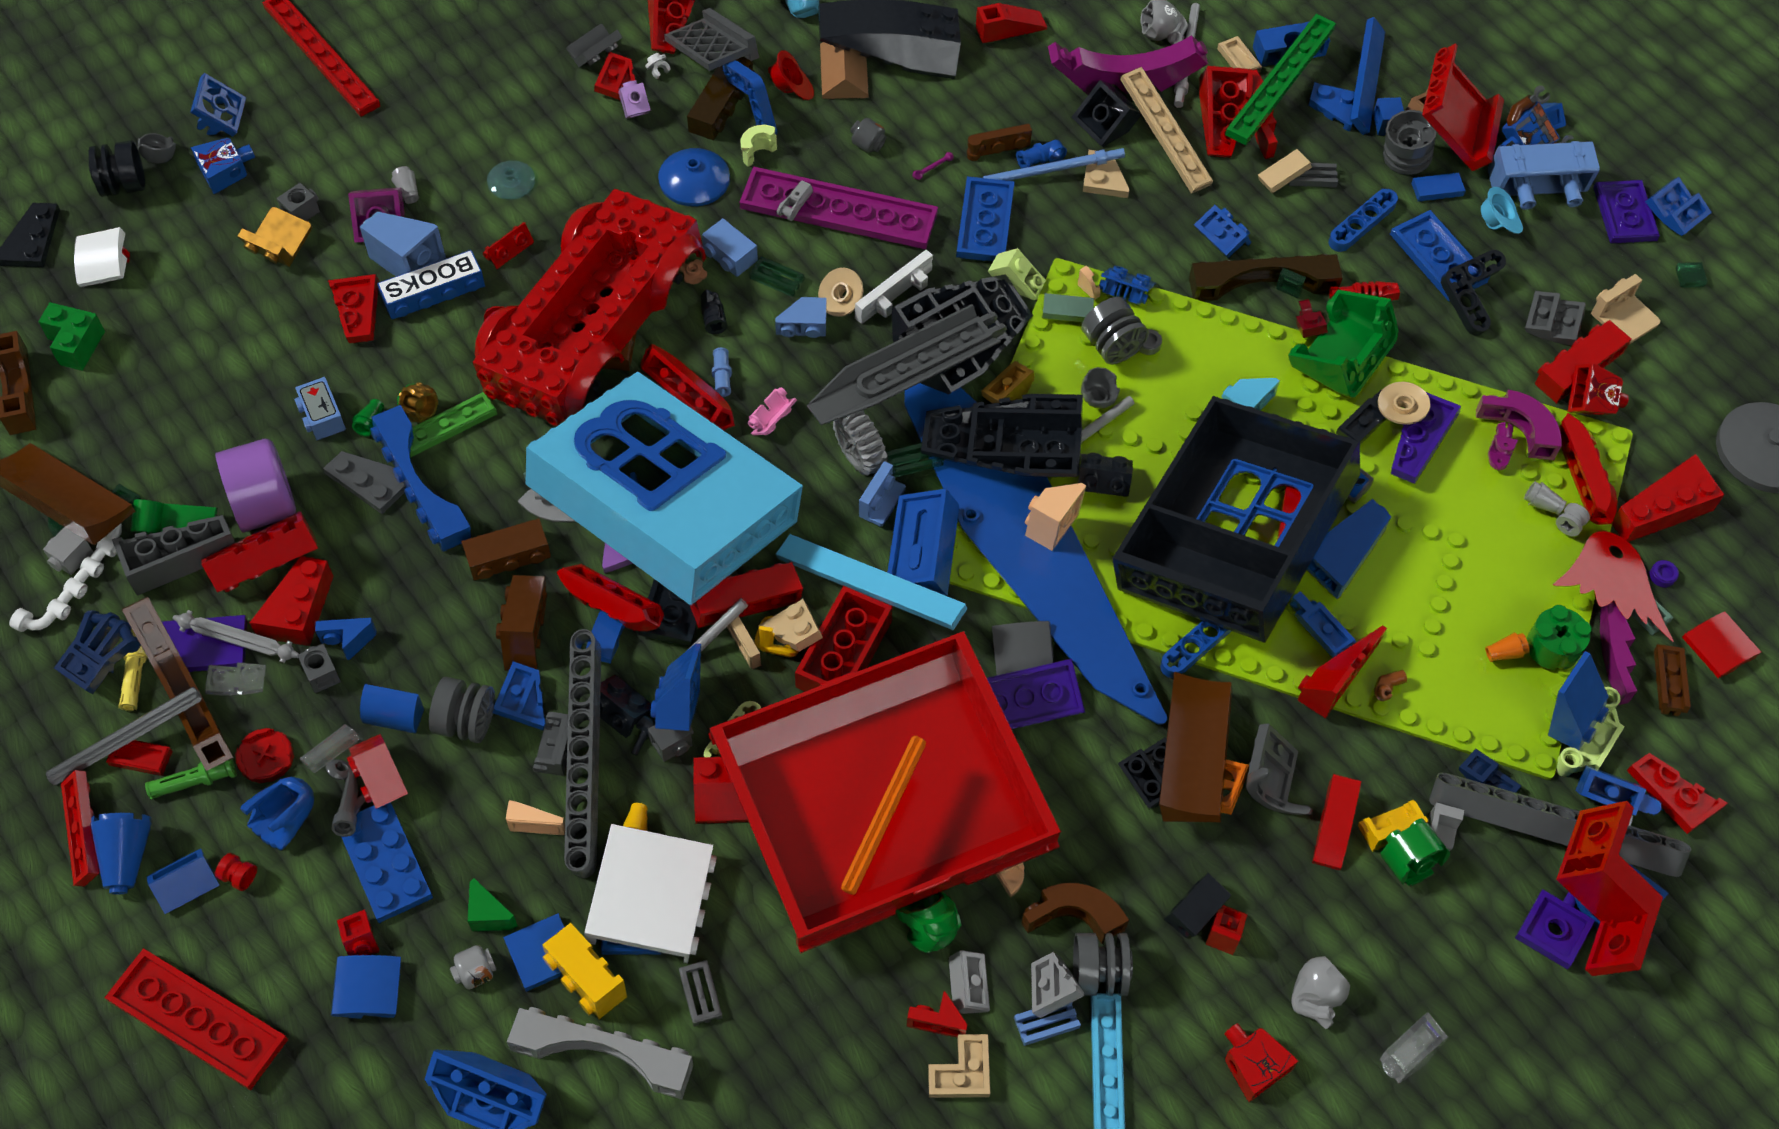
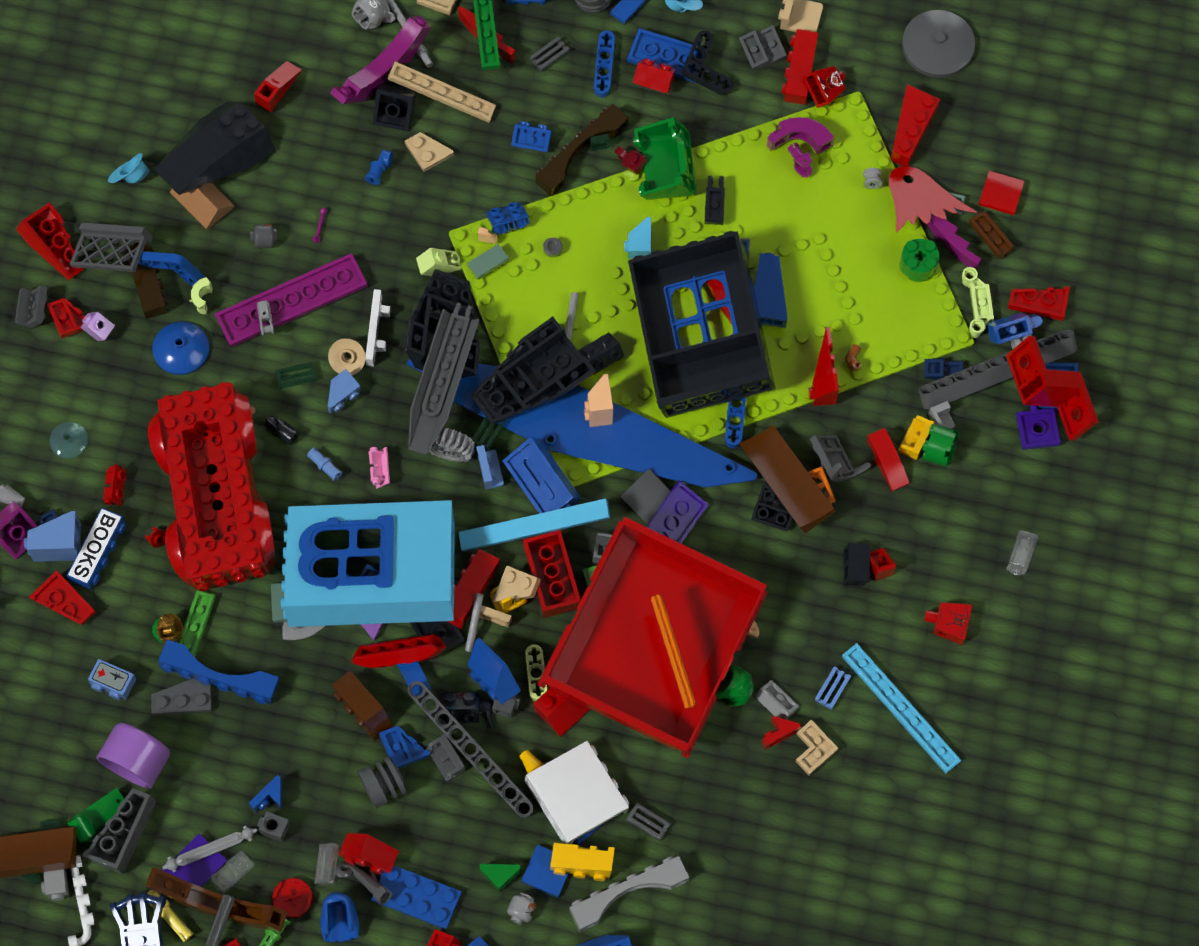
camera: 40 degrees left, 10 degrees up
red wedge [201,511,318,592] -> none
red wedge [249,556,334,646] -> none
green cone [352,399,385,437] -> none
blue brick [360,684,424,733] -> none
reddish brown brick [462,518,551,580] -> none
light nougat slope [506,800,565,835] -> none
red brick [640,344,735,430] -> none
white plate [645,53,671,79] -> none
medium blue brick [702,218,758,277] -> none
red piece [768,50,814,100] -> none
blue plate [956,176,1014,262] -> none
reddish brown plate [967,124,1032,161] -> none
pearl gold slope [981,361,1035,403] -> none
medium blue bar [983,148,1125,181] -> none
reddish brown arch [1022,883,1129,944] -> none
light grey wing [1031,952,1084,1018] -> none
dark grey wheel [1073,933,1133,996] -> none
dark grey wheel [1081,297,1149,365] -> none
dark grey hair [1081,367,1120,408] -> none
red wedge [1199,66,1253,158] -> none
tan tile [1258,149,1312,194] -> none
blue hinge [1289,591,1356,658] -> none
light grey piece [1291,956,1350,1029] -> none
red hinge [1329,281,1400,301] -> none
tan dish [1378,382,1430,425] -> none
dark purple wing [1391,392,1461,484] -> none
orange cone [1485,632,1530,662] -> none
light grey cone [1524,481,1566,515] -> none
blue slope [1548,651,1609,750] -> none
red brick [1559,413,1617,525] -> none
dark purple tile [1649,560,1679,588] -> none
none -> red brick [633,58,676,93]

